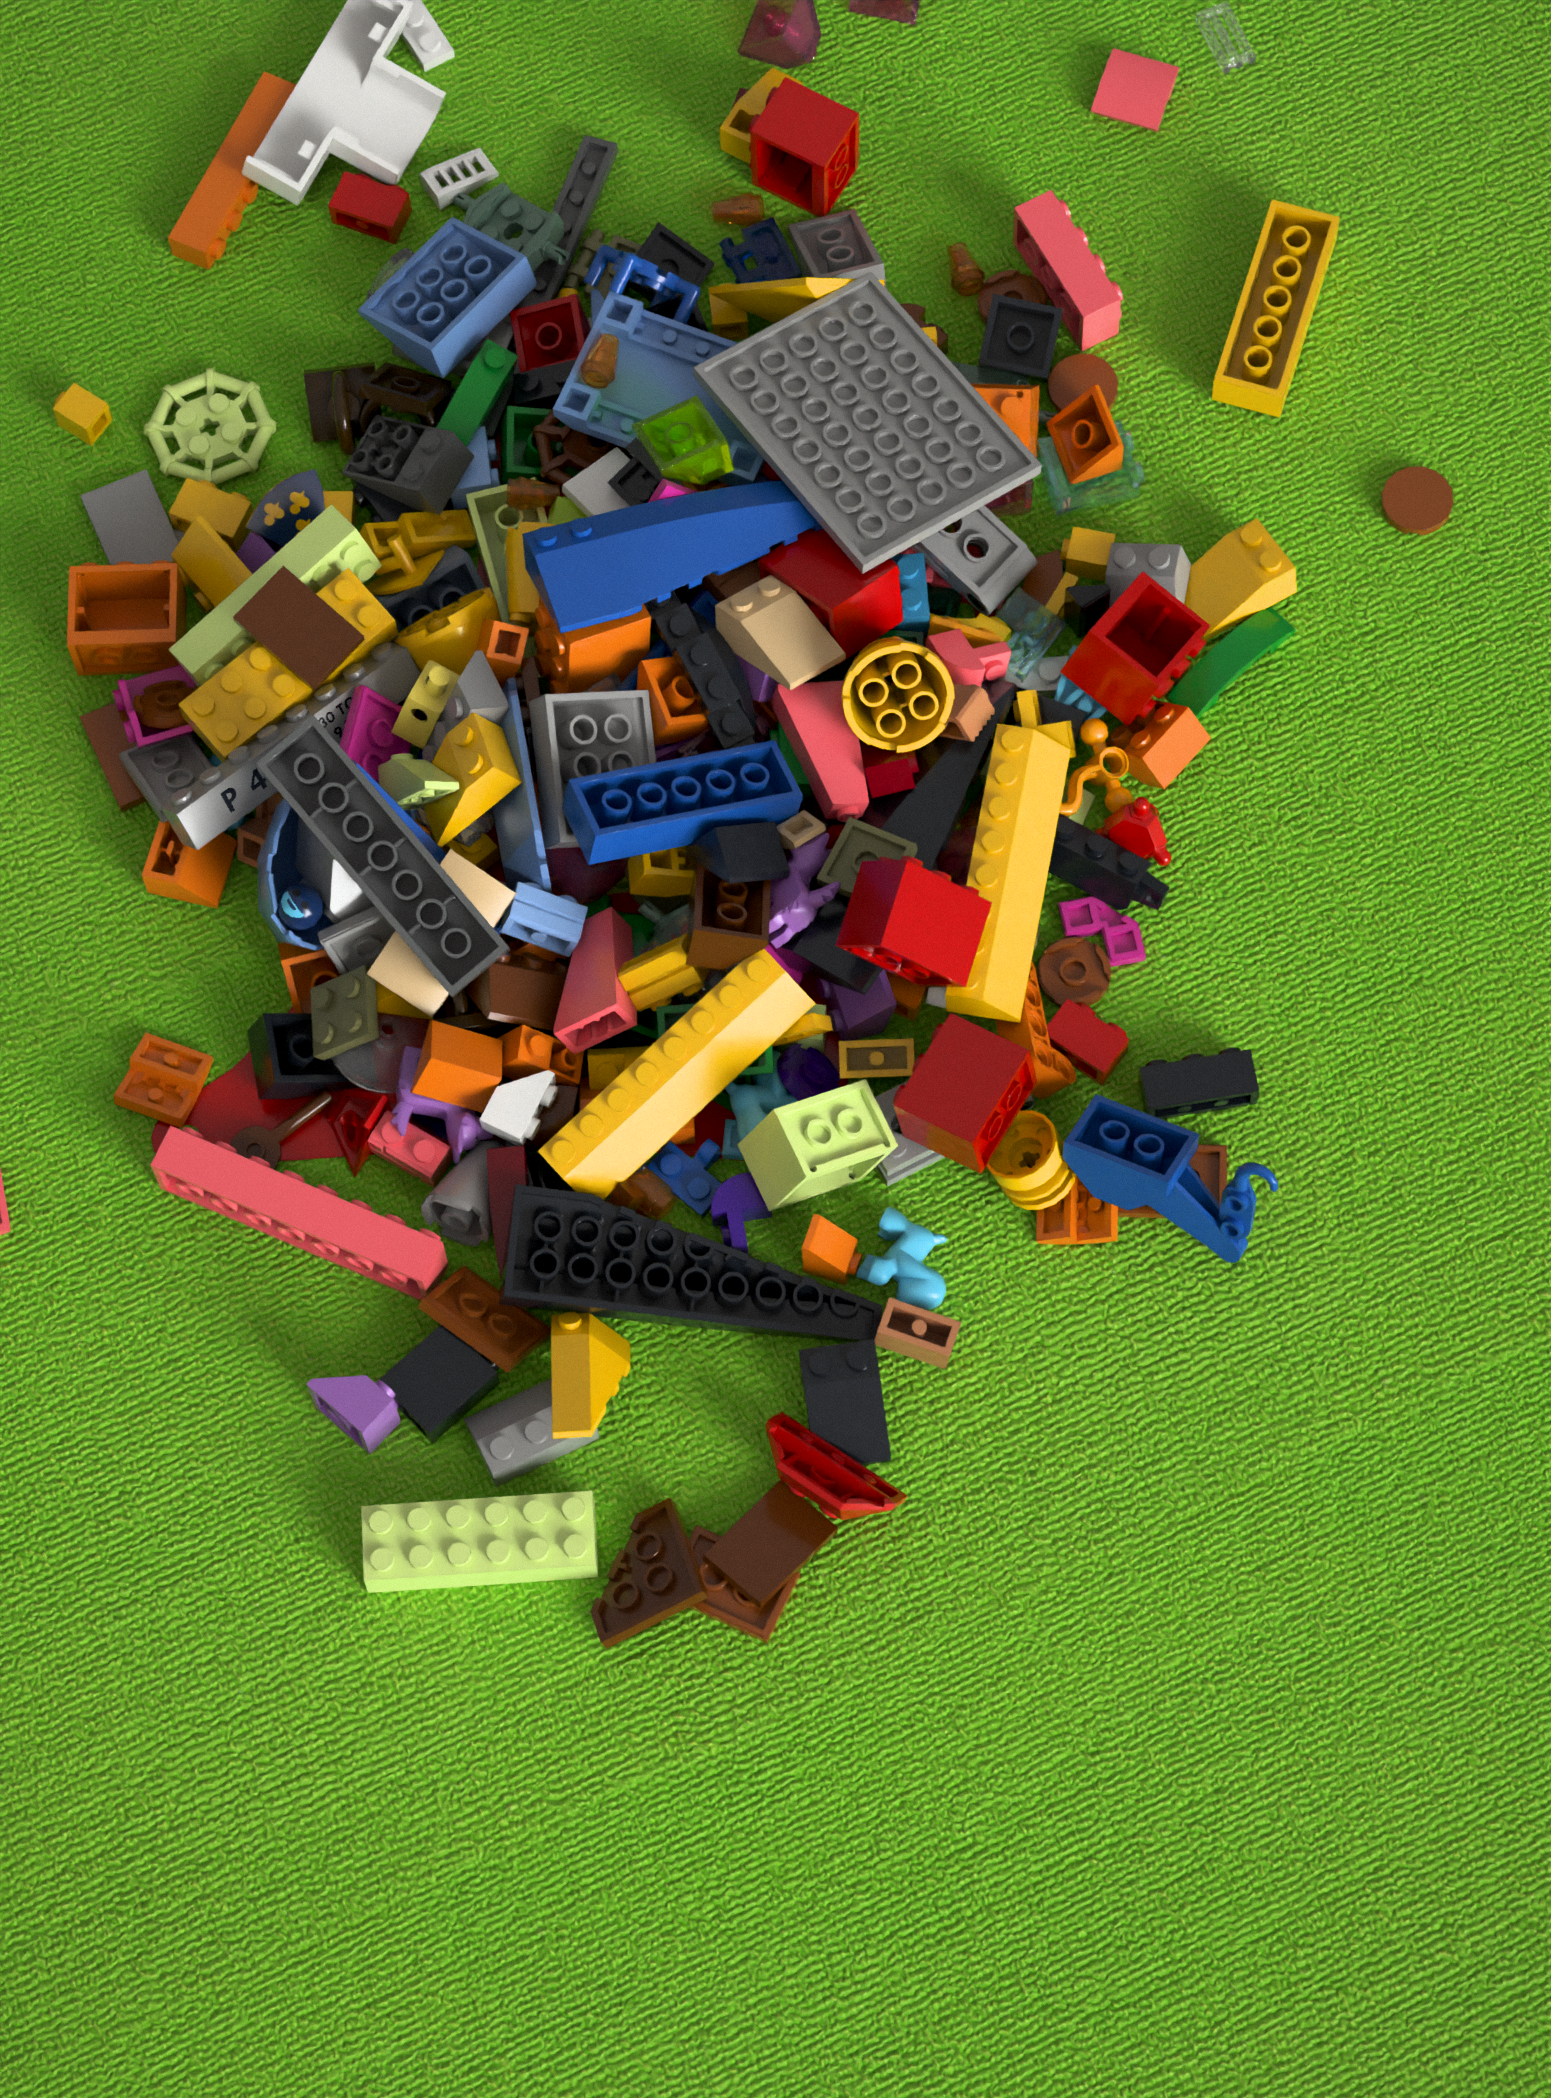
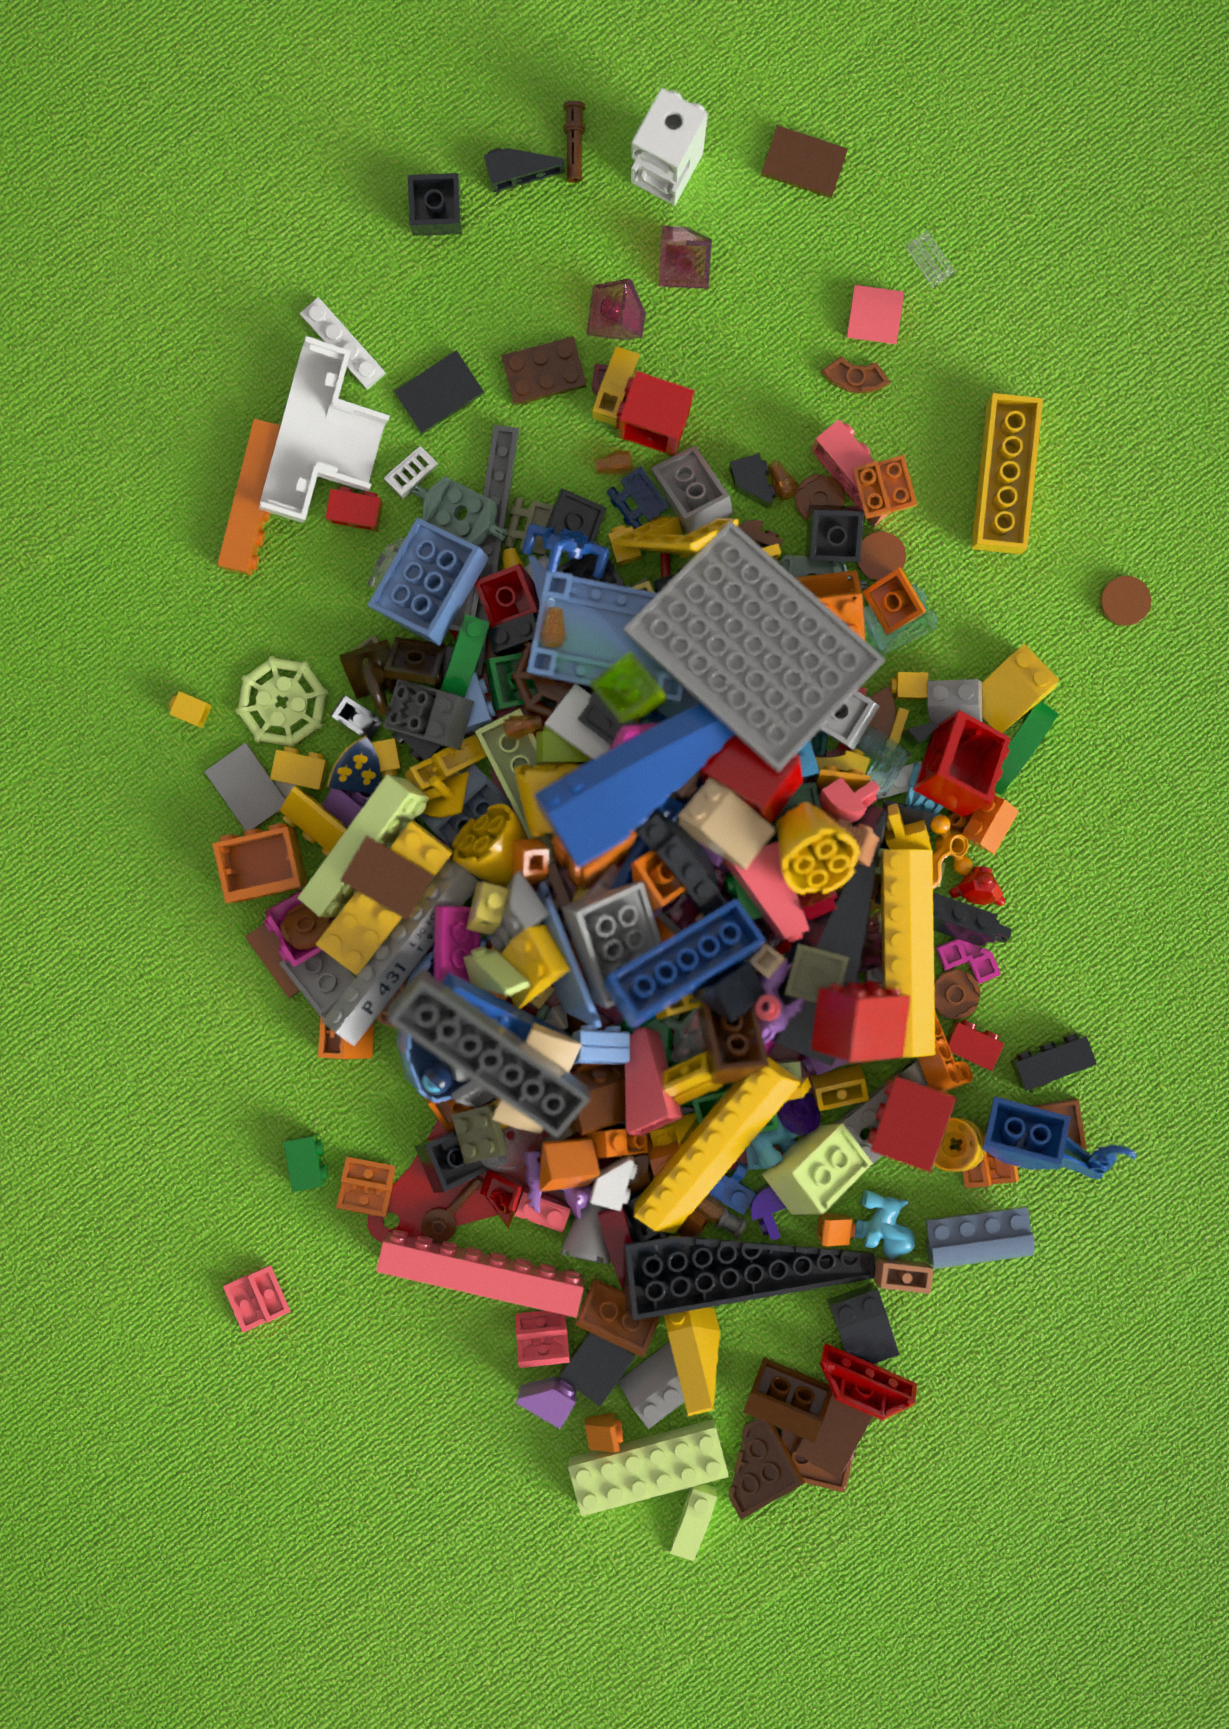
camera: 15 degrees left, 20 degrees up
none -> green brick [283,1133,329,1192]
none -> slope [330,694,383,741]
none -> black tile [394,350,484,435]
none -> reddish brown plate [501,336,586,406]
none -> coral slope [515,1310,570,1368]
none -> orange slope [585,1412,623,1453]
none -> yellowish green slope [670,1484,717,1561]
none -> dark grey bush [715,1207,747,1239]
none -> black slope [729,454,776,508]
none -> reddish brown slope [743,1358,832,1443]
none -> coral plate [755,994,781,1021]
none -> dark orange tile [820,356,890,393]
none -> orange slope [853,455,917,518]
none -> sand blue brick [926,1206,1035,1269]

